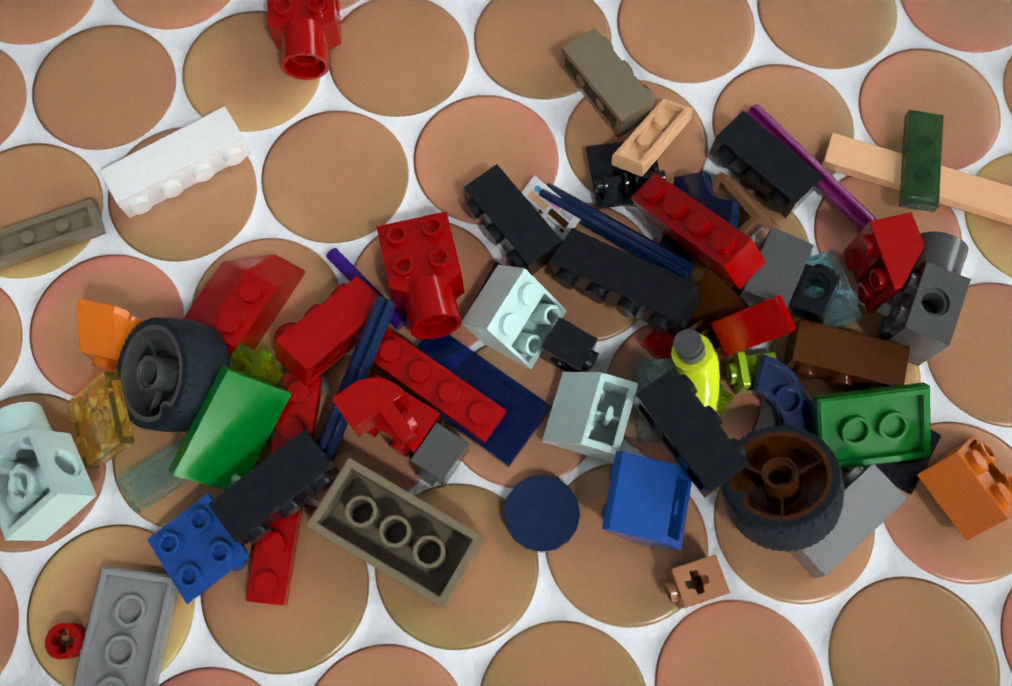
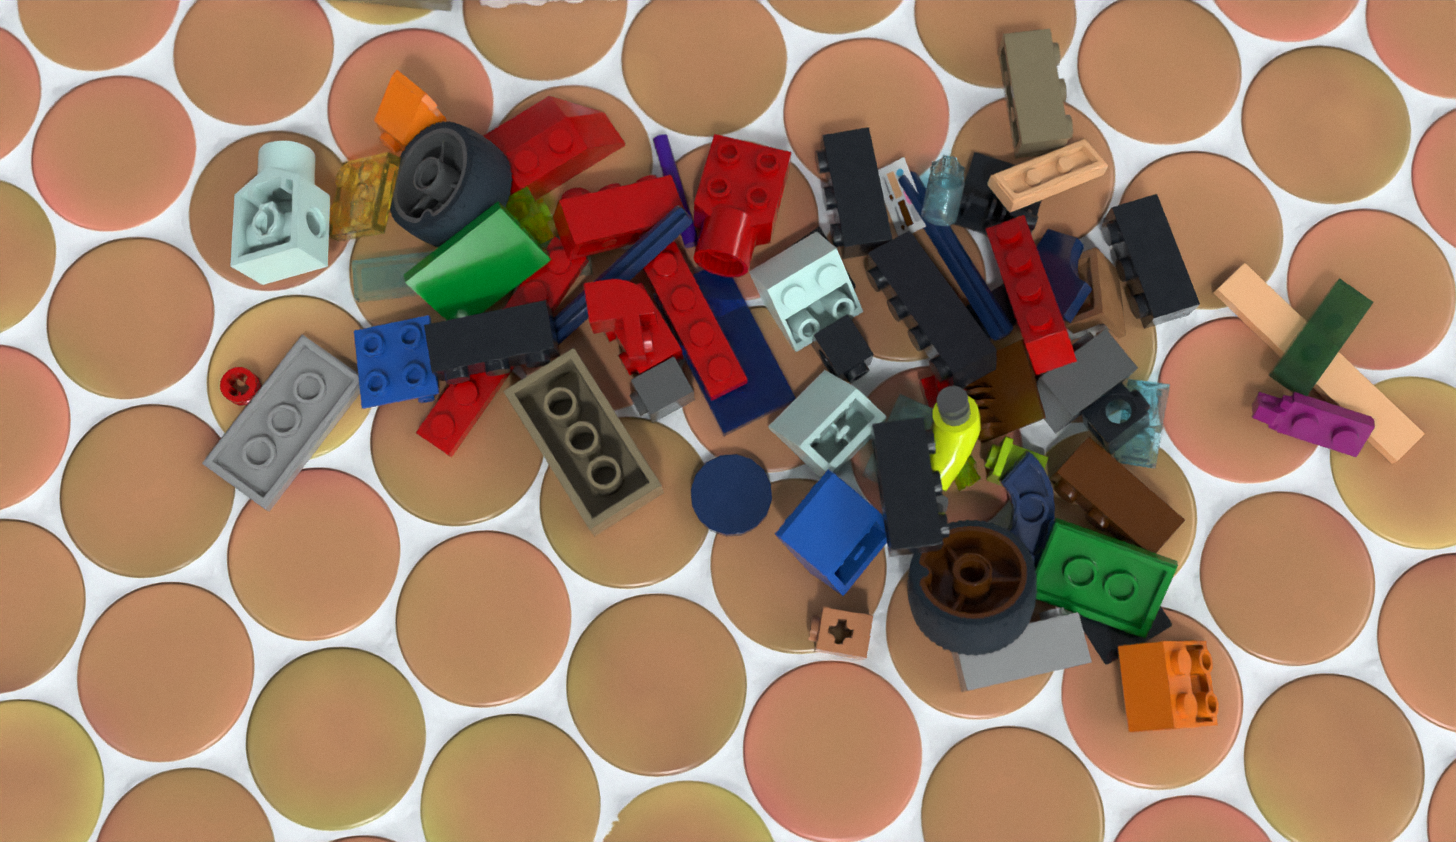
camera: 30 degrees right, 5 degrees up
red tile [711,294,797,356] -> none
magenta axle [747,104,876,231] -> none
red slope [845,212,925,314] -> none
dark grey brick [877,231,971,366] -> none
none -> clear light blue piece [921,155,965,226]
none -> magenta hinge [1252,392,1375,457]

